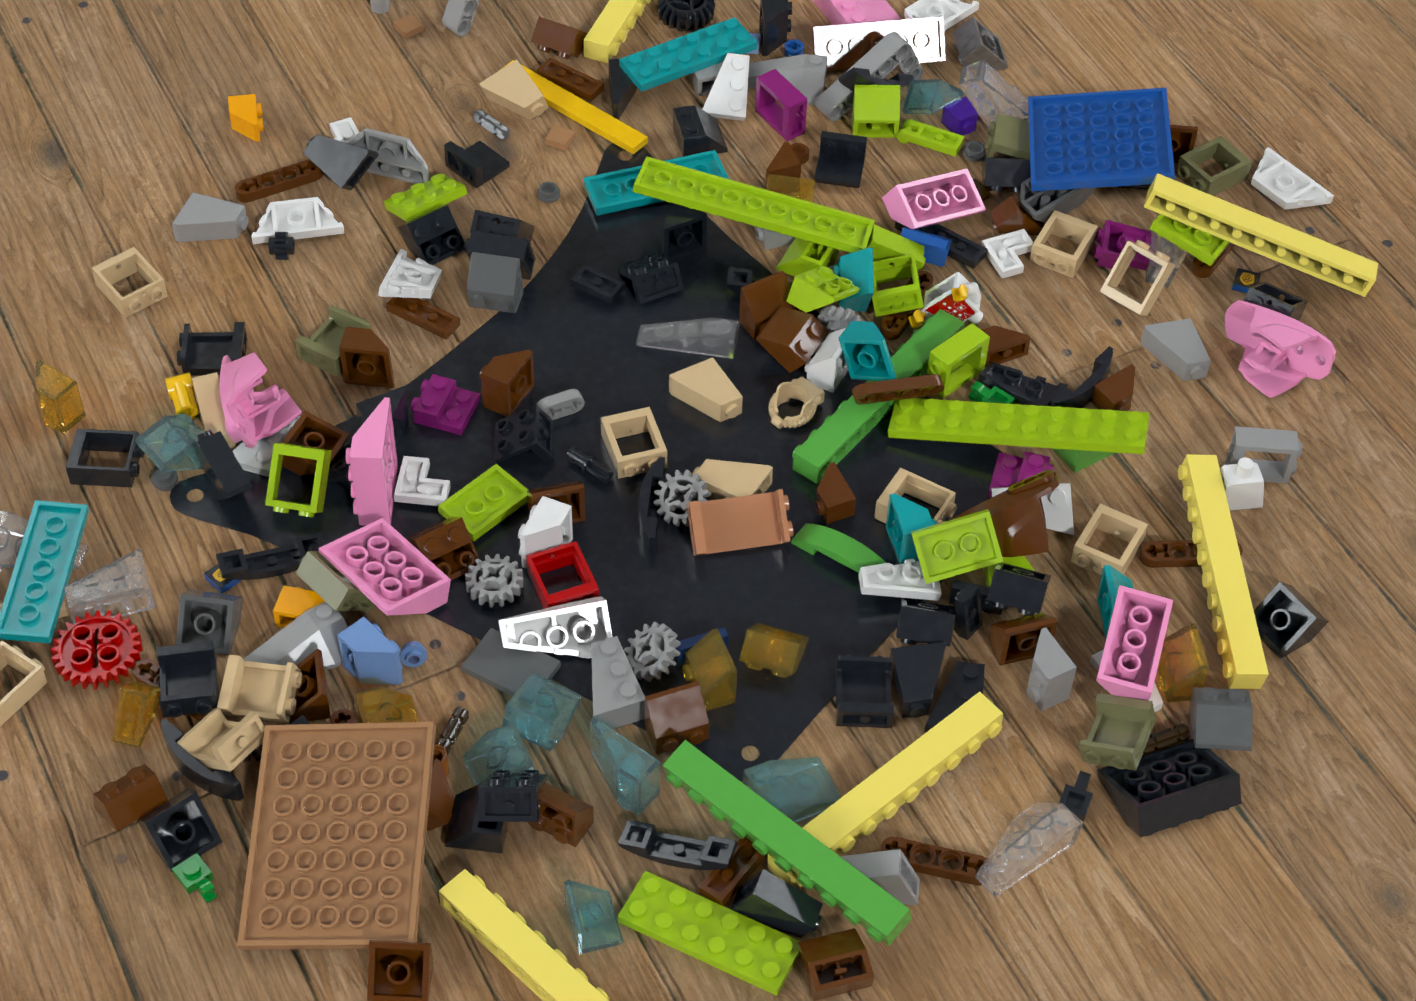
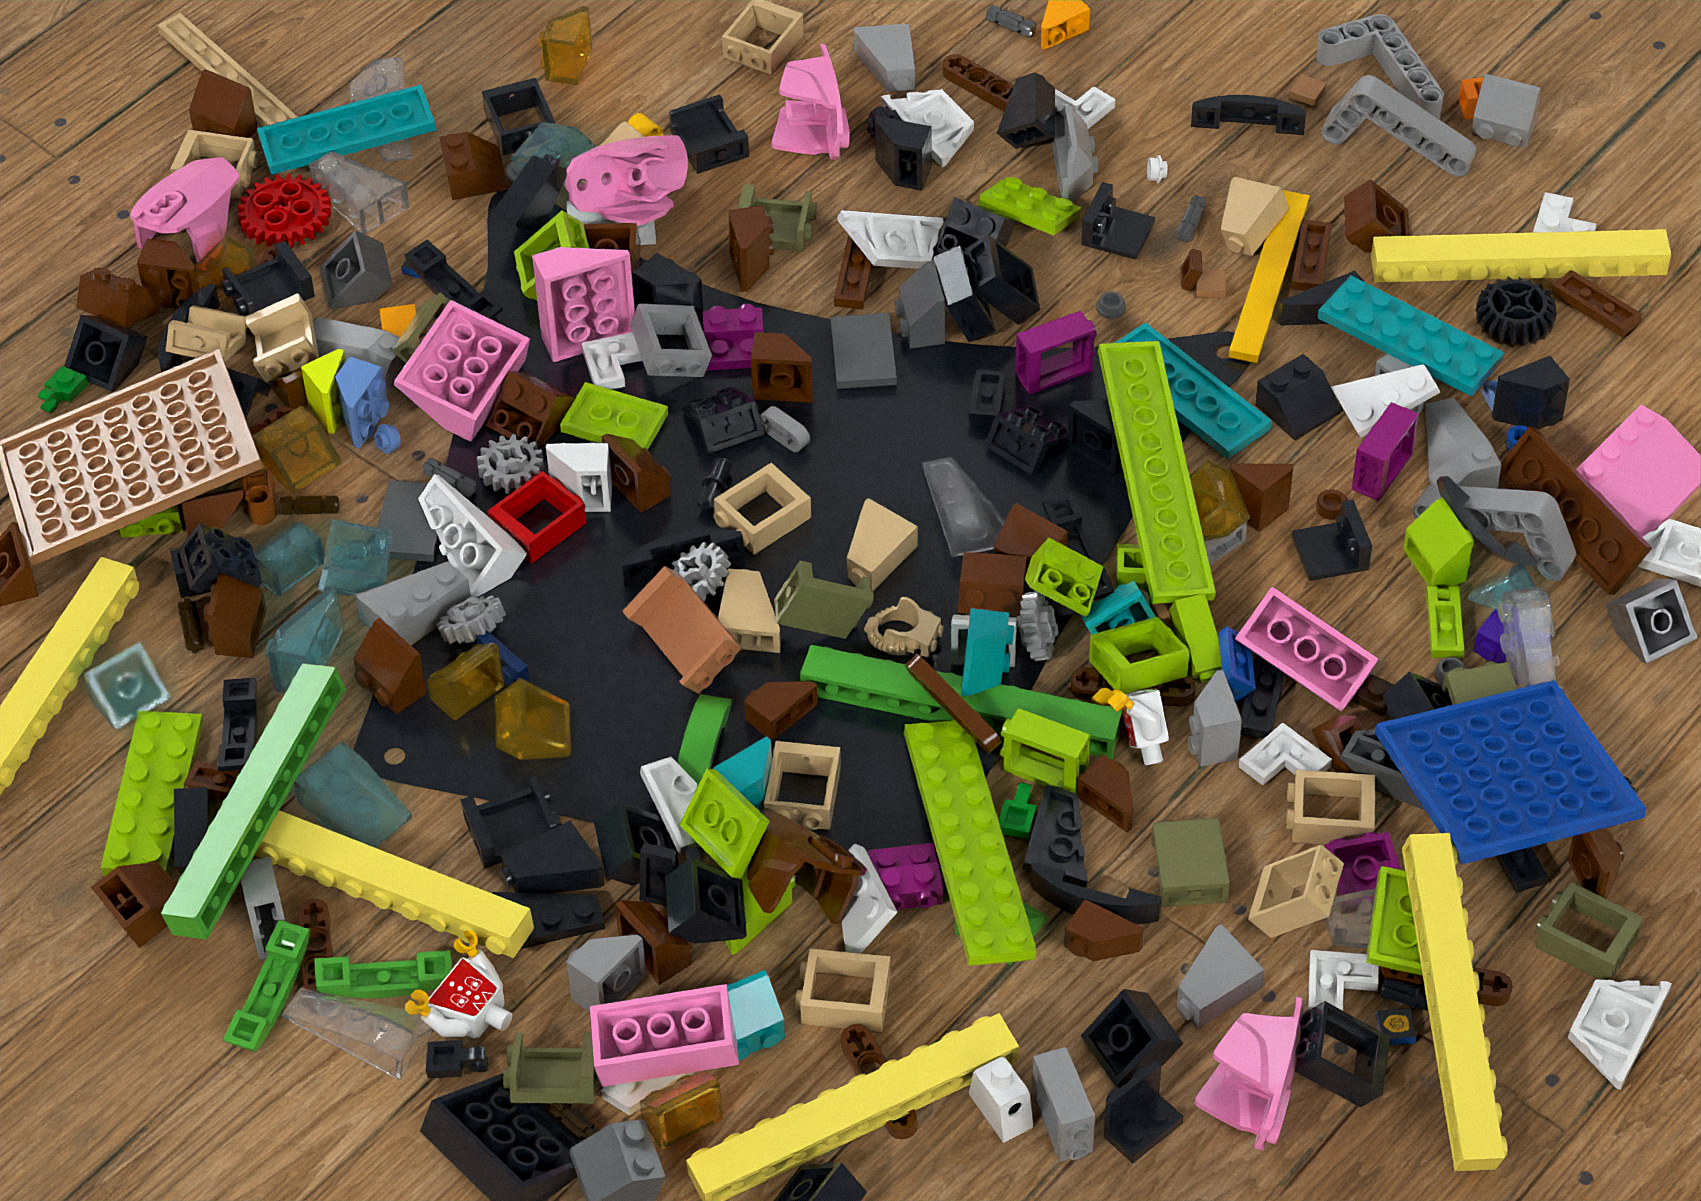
camera: 70 degrees right, 0 degrees up
none -> bright pink piece [130,157,240,269]
none -> reddish brown slope [137,238,200,308]
none -> dark brown axle [177,598,205,654]
none -> bright green slope [223,920,310,1052]
none -> neon yellow slope [301,349,346,434]
none -> bright green slope [314,950,452,998]
none -> torso [405,930,512,1038]
none -> dark grey axle [423,458,477,497]
none -> reddish brown slope [439,132,508,200]
none -> light grey window [630,304,712,377]
none -> bright pink piece [771,44,850,160]
none -> olive panel [774,561,874,639]
none -> dark grey tile [830,313,897,389]
none -> black slope [875,116,932,191]
none -> dark grey axle [986,5,1037,37]
none -> magenta window [1015,310,1097,395]
none -> black slope [1080,989,1184,1087]
none -> black bracket [1104,1061,1184,1164]
none -> white plate [1147,155,1167,184]
none -> olive panel [1152,818,1230,907]
none -> reddish brown tile [1180,249,1203,291]
none -> light grey slope [1187,670,1242,767]
none -> black slope [1191,95,1306,135]
none -> white plate [1308,950,1379,1011]
none -> black axle [1381,978,1429,1012]

